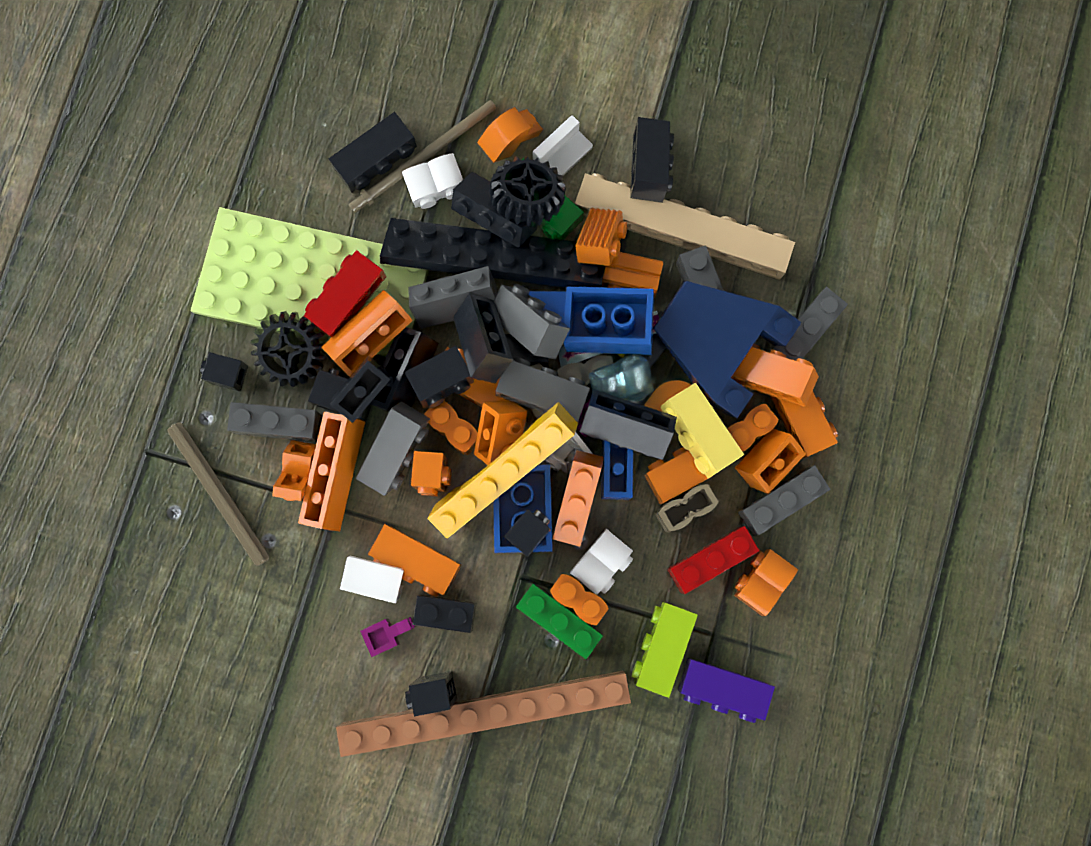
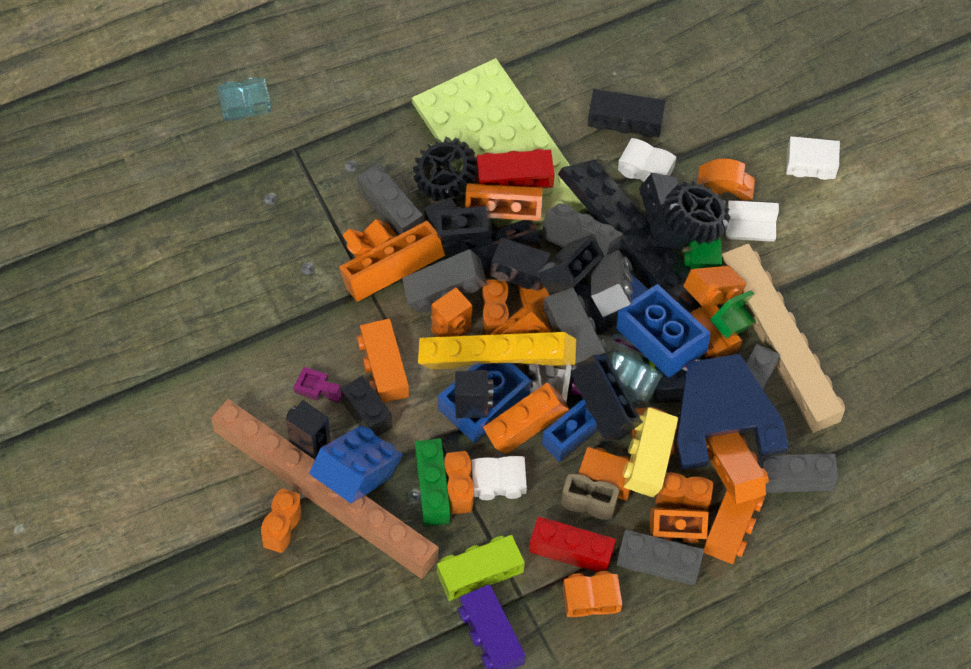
camera: 45 degrees right, 20 degrees down
dark tan axle [167,422,270,566] -> none
black brick [200,352,248,392] -> none
white panel [340,556,404,603] -> none
dark tan bar [348,100,496,213] -> none
black brick [630,117,674,203] -> none
none -> clear light blue brick [217,77,271,121]
none -> orange brick [261,488,302,553]
none -> blue brick [309,425,403,504]
none -> green panel [710,290,756,339]
none -> white brick [786,137,840,180]

